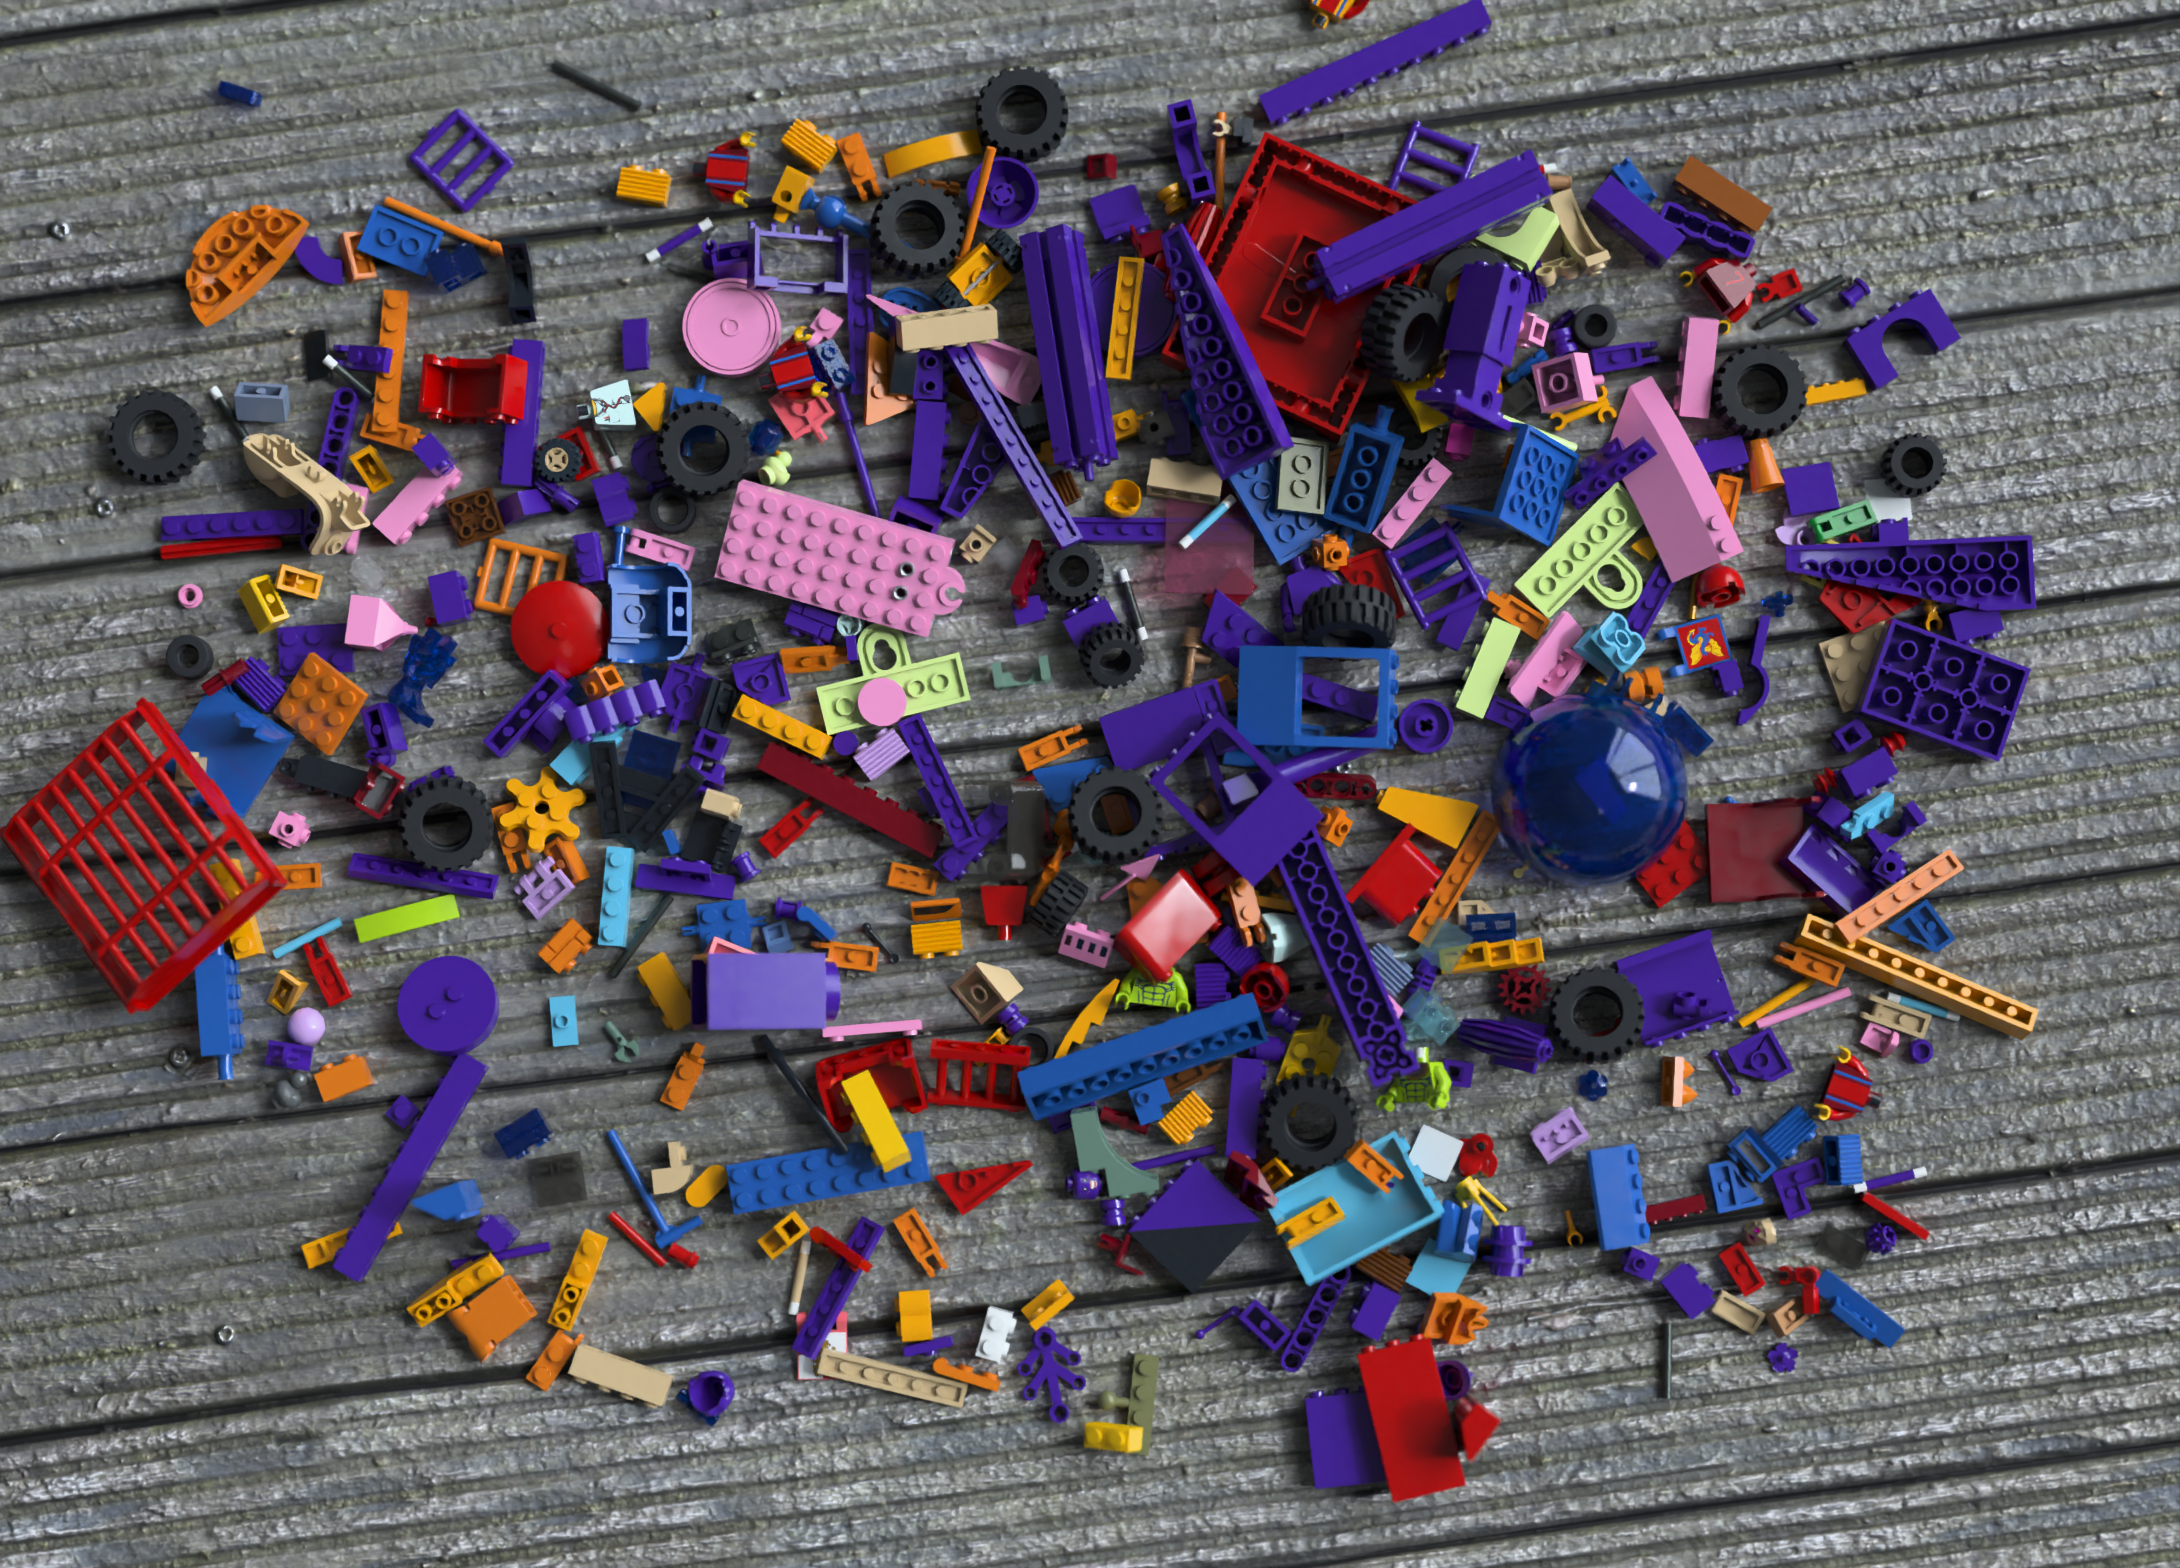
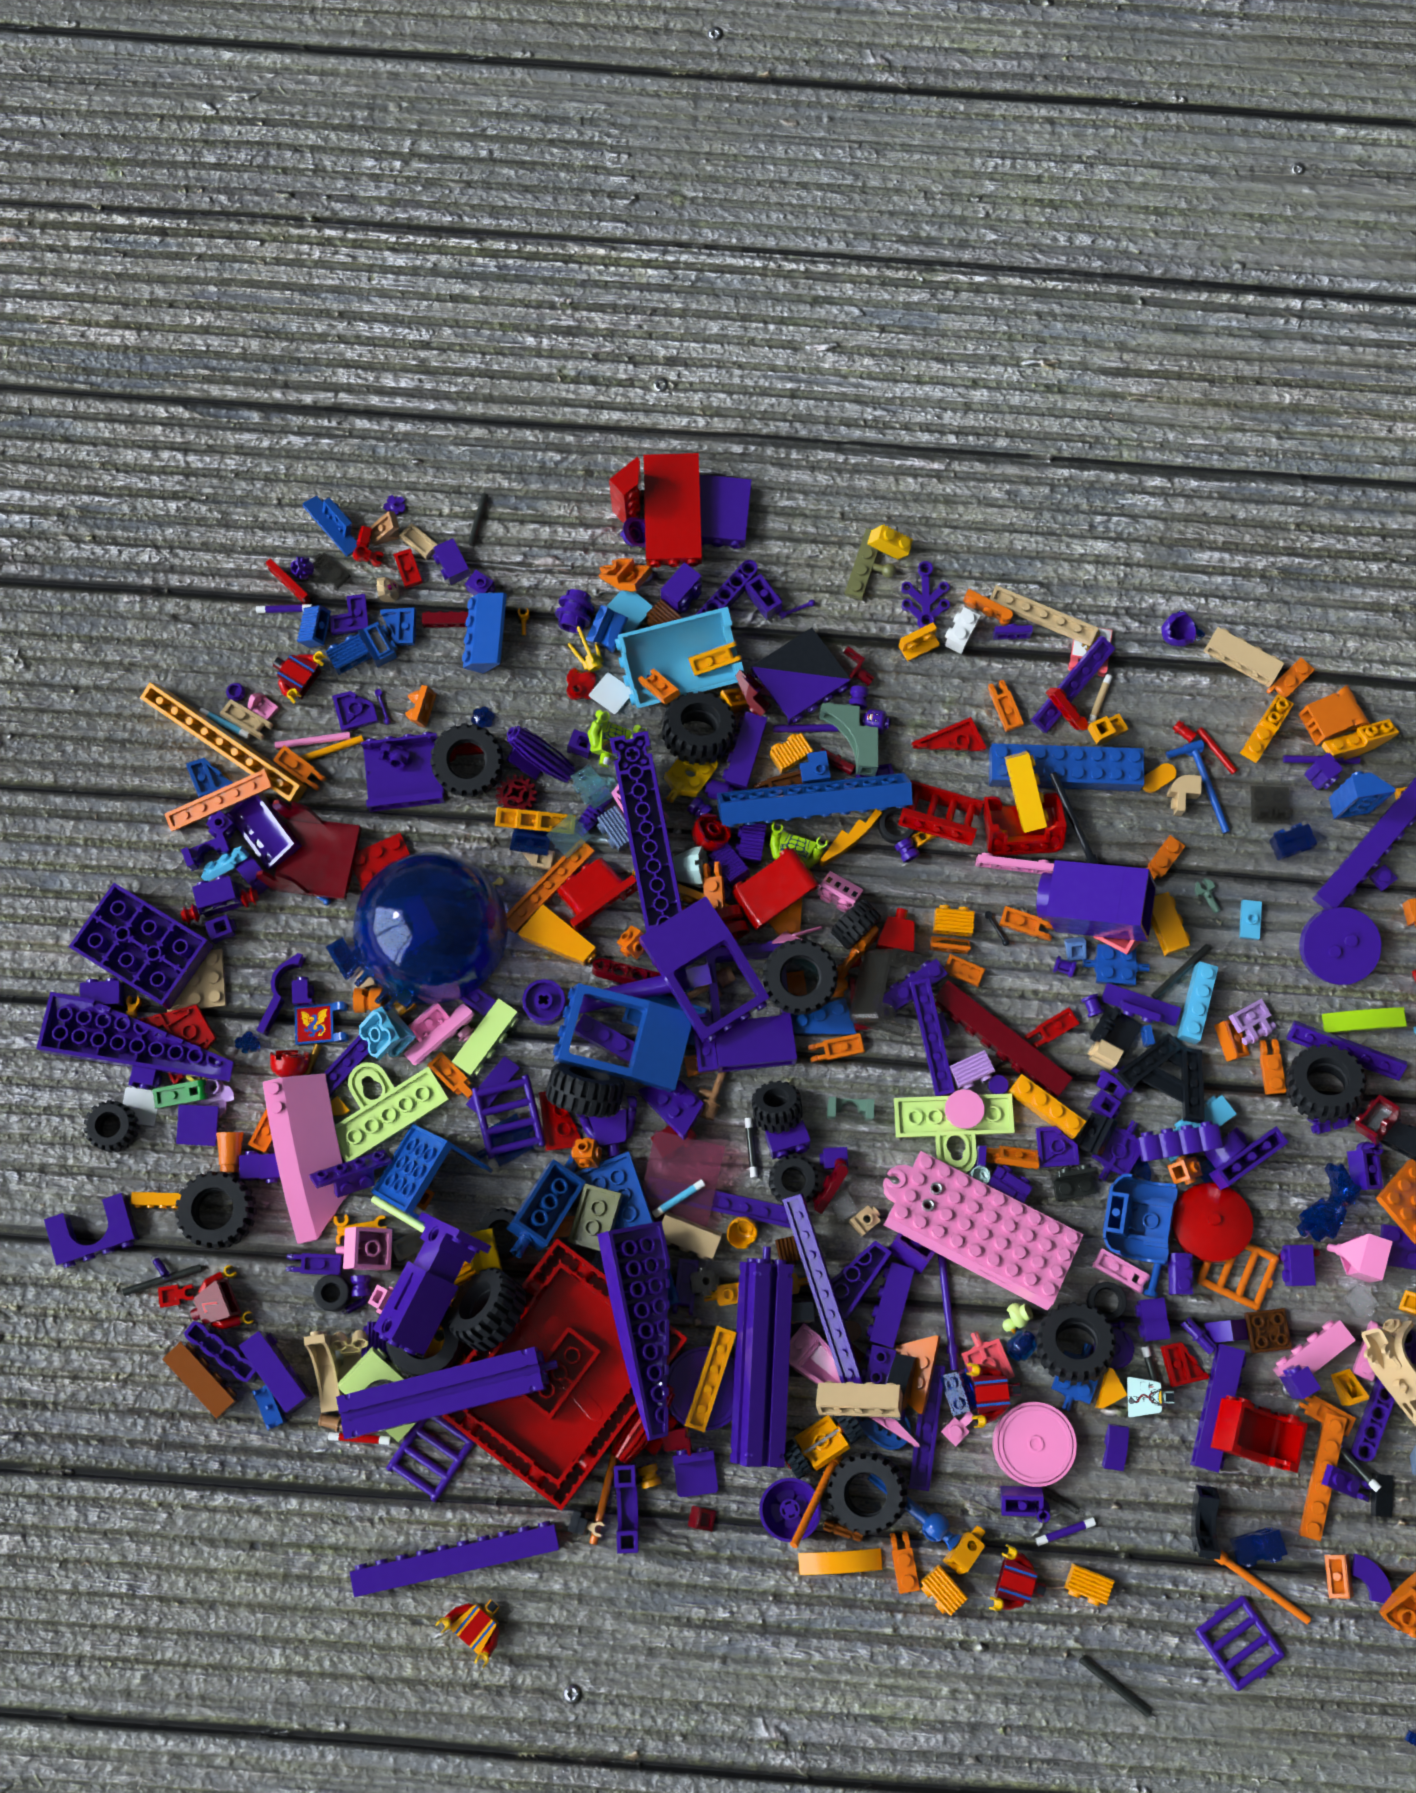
camera: 175 degrees left, 10 degrees down
blue plate [357,204,444,278] -> none
light orange plate [498,766,586,854] -> none
black wheel [536,438,583,483] -> none
orange brick [537,917,595,974] -> none
clear blue tile [622,729,682,810] -> none
dark purple hinge [747,221,848,297] -> none
blue plate [797,906,840,942] -> none
light orange brick [894,1289,933,1342] -> none
tan slope [950,962,1024,1025] -> none
black tyre [975,65,1068,163] -> none
bright pink brick [1370,458,1452,550] -> none
dark pink brick [1444,423,1475,462] -> none
blue axle [1505,349,1549,387] -> none
lavender bracket [1530,1107,1590,1165] -> none
bright pink wedge [1673,315,1719,418] -> none
dark purple bush [1837,277,1871,310] -> none

